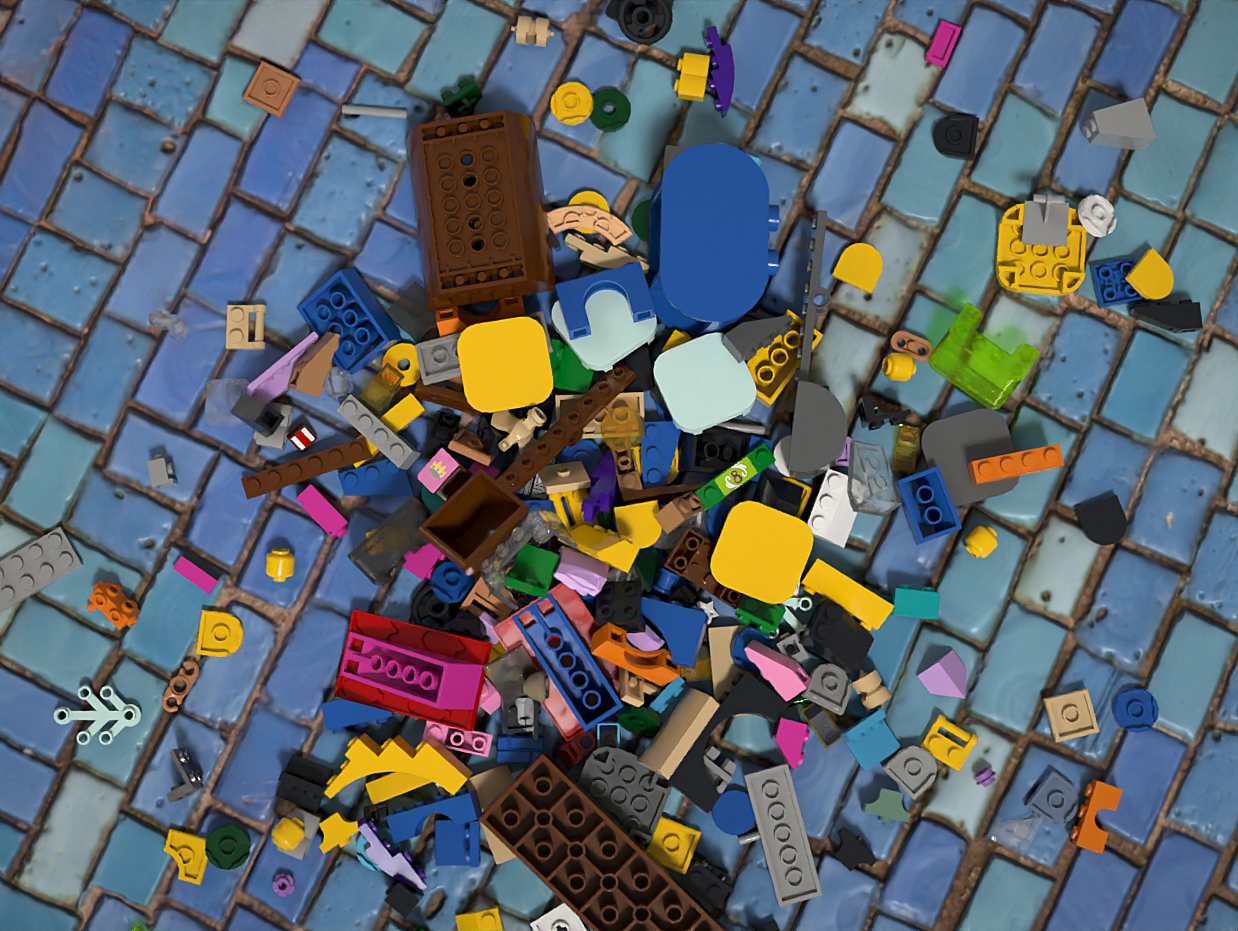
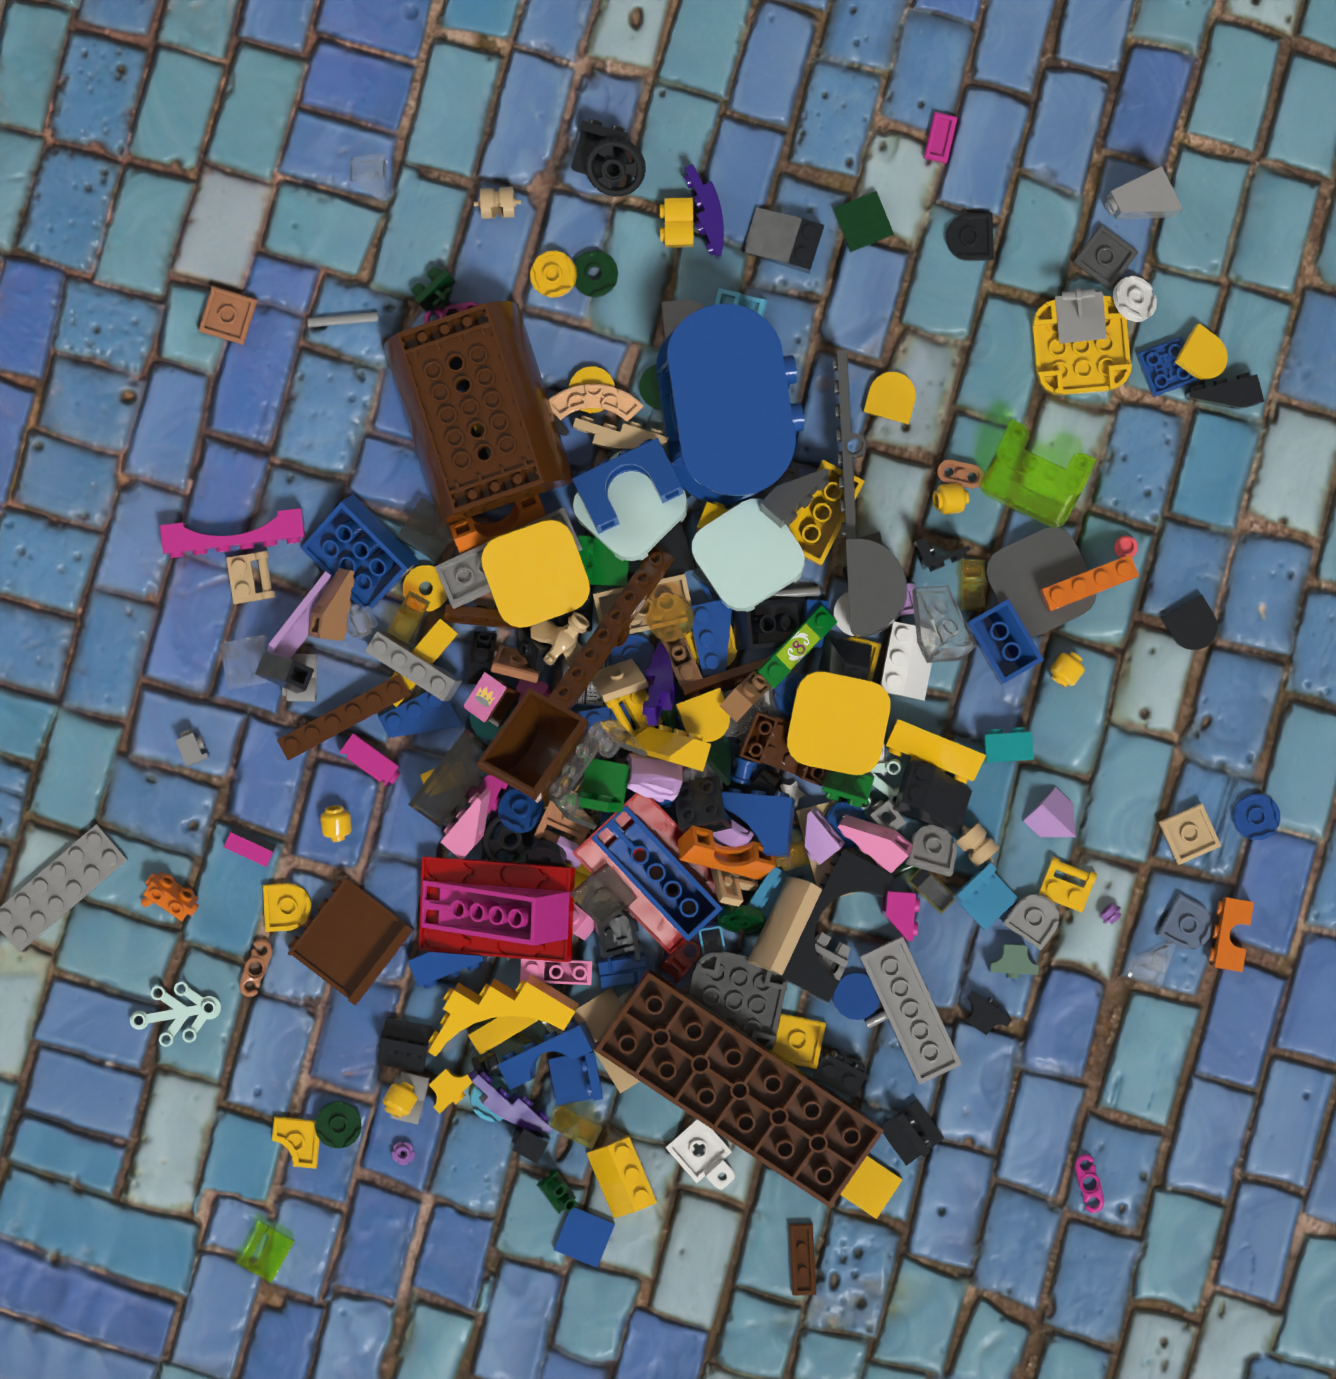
camera: 10 degrees left, 5 degrees up
clear bracket [148,310,188,344] -> none
flat silver bracket [166,748,203,803] -> none
tile [286,422,318,453] -> none
dark tan cone [523,671,550,702] -> none
none -> dark pink arch [160,508,306,558]
none -> reddish brown panel [288,878,414,1005]
none -> bright pink slope [441,788,491,859]
none -> clear yellow slope [550,1105,603,1149]
none -> slope [742,208,825,274]
none -> lavender slope [804,806,845,865]
none -> dark green tile [833,191,894,253]
none -> dark grey tile [1072,224,1139,291]
none -> coral plate [1114,535,1138,558]

